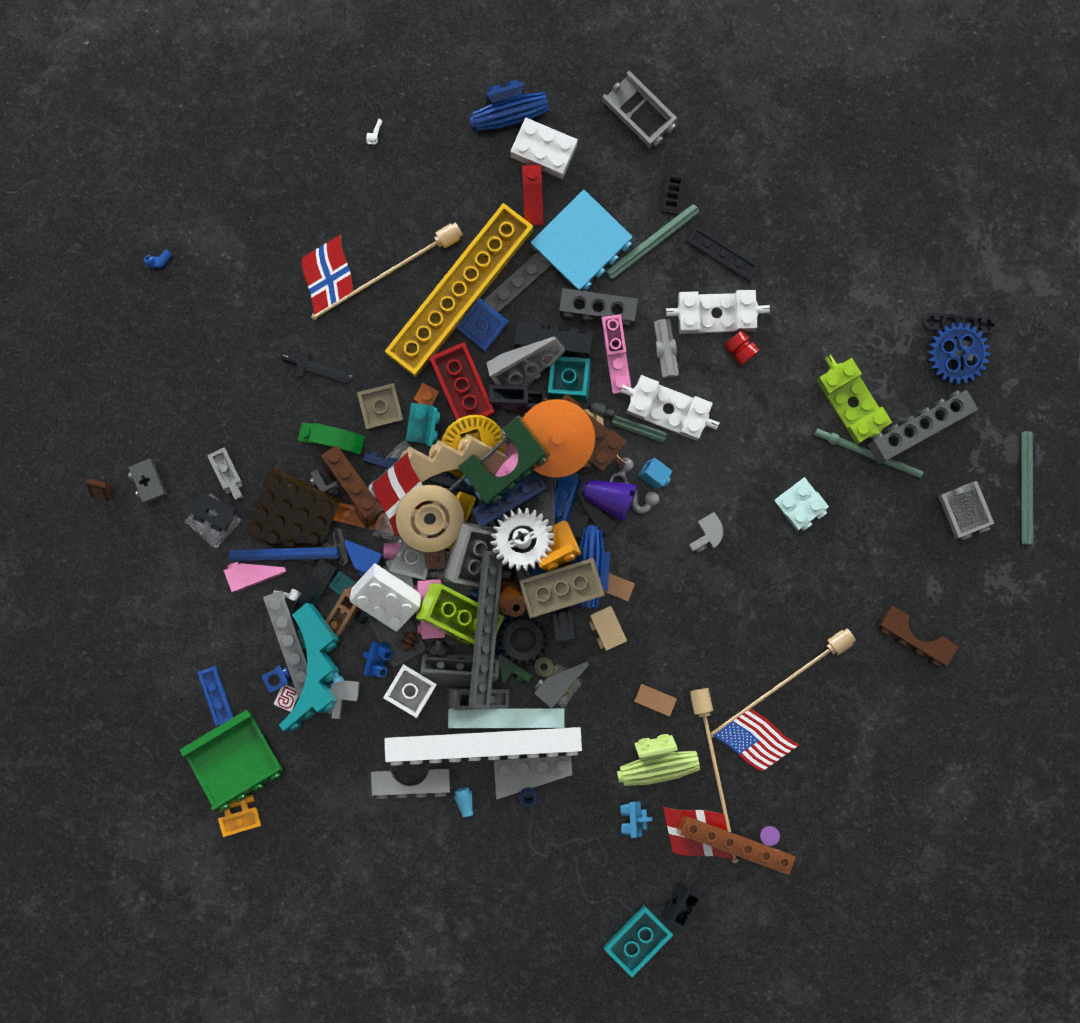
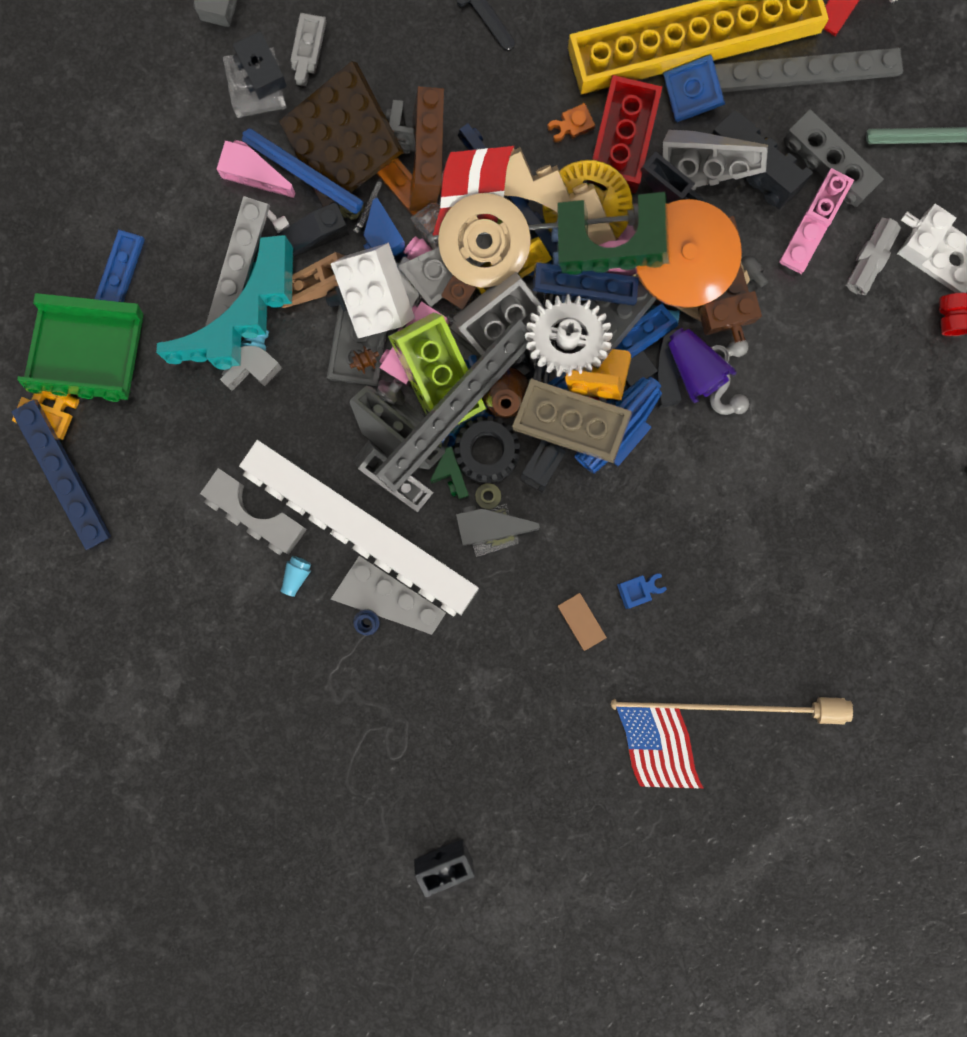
camera: 35 degrees right, 0 degrees up
blue bracket [262,665,291,693] -> none
white sticker [274,685,298,712] -> none
green arch [298,422,365,455] -> none
teal plate [328,571,355,595] -> none
dark tan plate [357,383,404,430] -> none
blue hips [363,642,393,677] -> none
white brick [383,664,437,718] -> none
teal bracket [406,402,440,447] -> none
light aqua tile [448,708,564,728] -> none
medium azure panel [530,190,633,291] -> none
teal brick [548,356,591,402] -> none
tan brick [588,606,627,651] -> none
teal brick [603,905,673,977] -> none
medium nougat tile [604,573,635,602] -> none
sand green axle [612,416,667,442] -> none
yellowish green plate [617,734,700,786] -> none
white brick [620,375,719,441] -> none
dark azure hips [620,801,653,838] -> none
dark azure brick [638,458,673,490] -> none
flag [663,688,739,863] -> none
dark orange brick [676,815,796,875] -> none
light grey brick [688,512,723,553] -> none
medium lavender tile [760,826,780,846] -> none
light aqua plate [774,477,829,531] -> none
reddish brown arch [878,606,959,668] -> none
none -> dark blue plate [11,399,111,550]
none -> blue plate [617,574,667,609]

